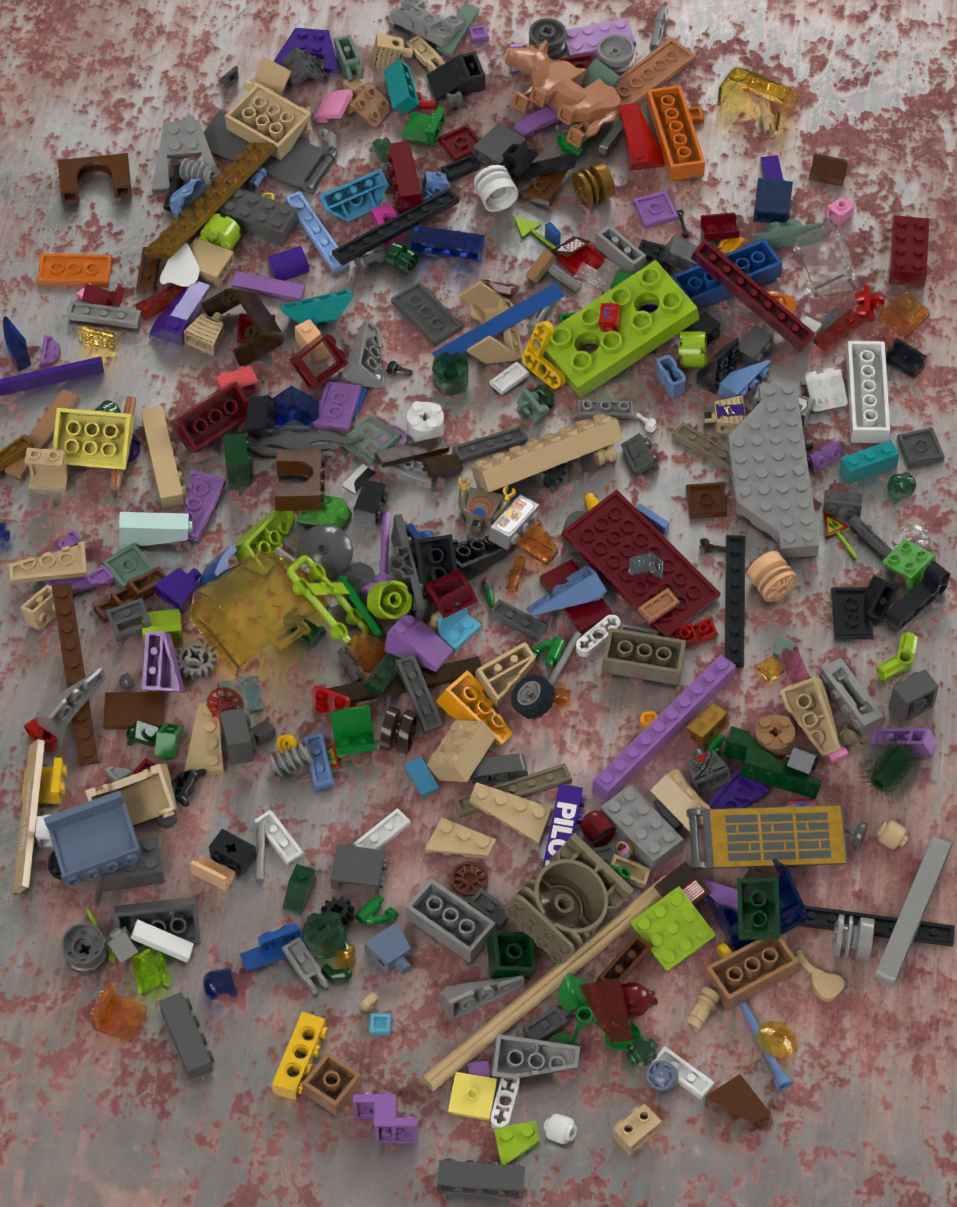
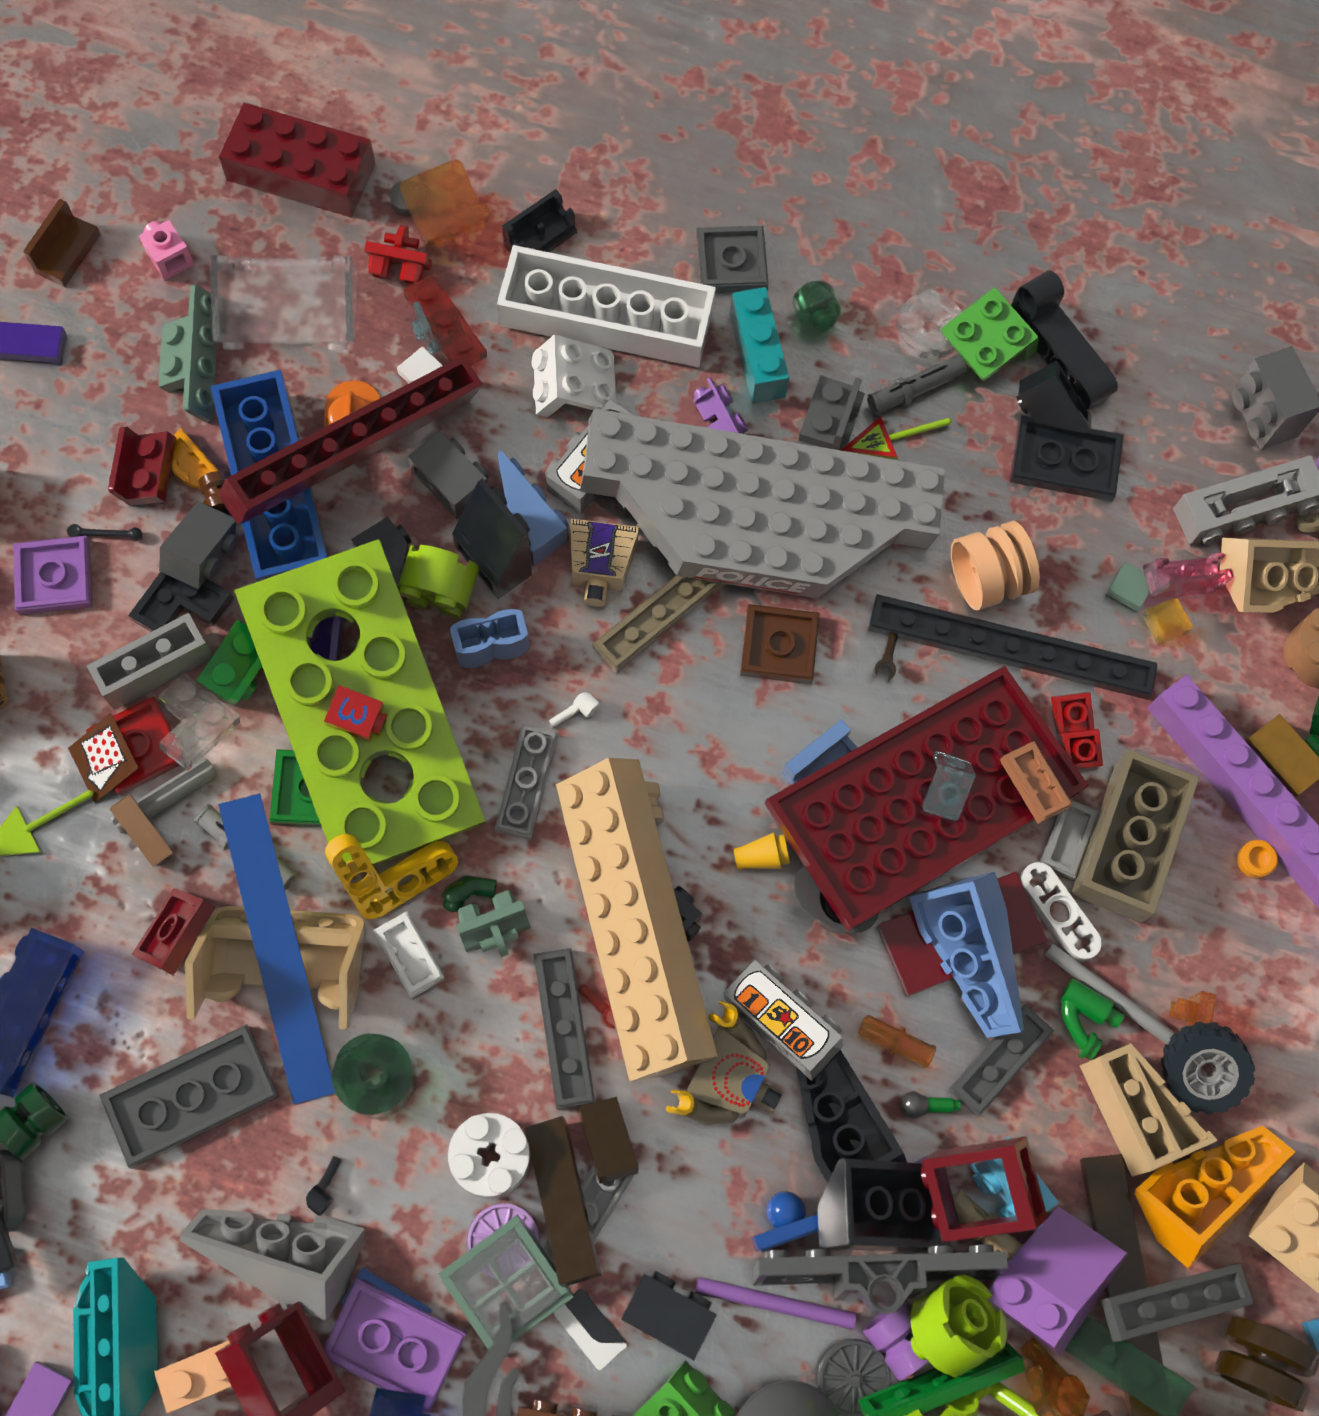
camera: 85 degrees left, 15 degrees up
clear orange wing [516,519,558,566] -> none
blue tile [545,222,561,247] -> none
dark grey bracket [621,433,660,476] -> none
dark blue brick [753,178,793,223] -> none
lime piece [876,632,918,681] -> none

